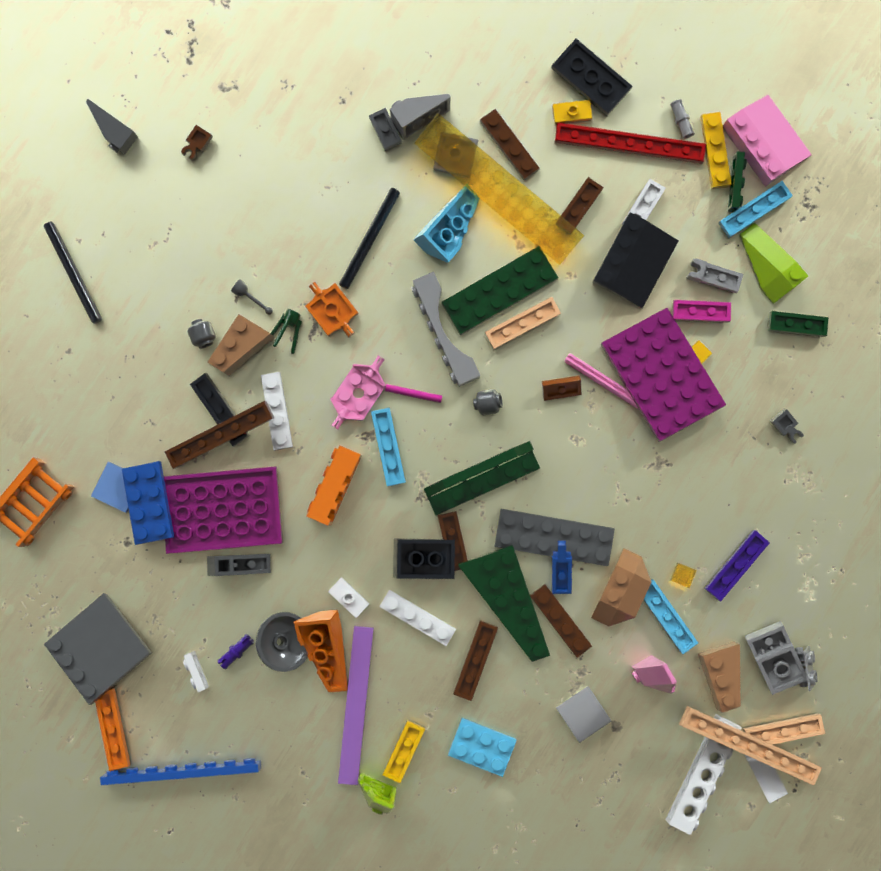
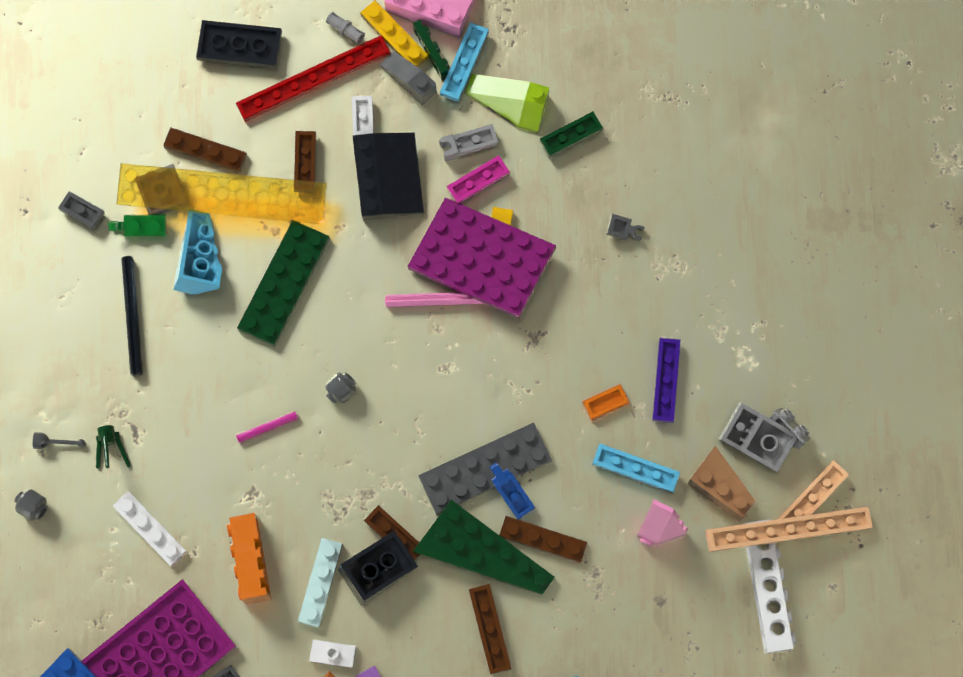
camera: 30 degrees left, 10 degrees down
reddish brown plate [165,401,274,469] -> none
black plate [190,373,250,447] -> none
medium nougat wedge [208,314,275,376] -> none
orange plate [305,282,359,338] -> none
bright pink plate [330,355,386,429] -> none
medium azure plate [371,407,406,487] -> none
white plate [380,590,456,646] -> none
light grey slope [390,94,451,140] -> none
light grey arch [411,272,480,387] -> none
dark green plate [424,441,540,516] -> none
light nougat plate [485,297,561,350] -> none
dark orange plate [542,376,582,401] -> none
yellow plate [552,100,592,124] -> none
light grey slope [556,686,611,743] -> none
medium nougat wedge [591,548,652,626] -> none
clear yellow plate [670,563,697,588] -> none
white sticker [744,754,788,803] -> none
none -> green plate [108,214,167,236]
none -> light aqua plate [298,538,343,628]
none -> dark grey slope [380,51,437,106]
none -> orange tile [582,384,630,421]

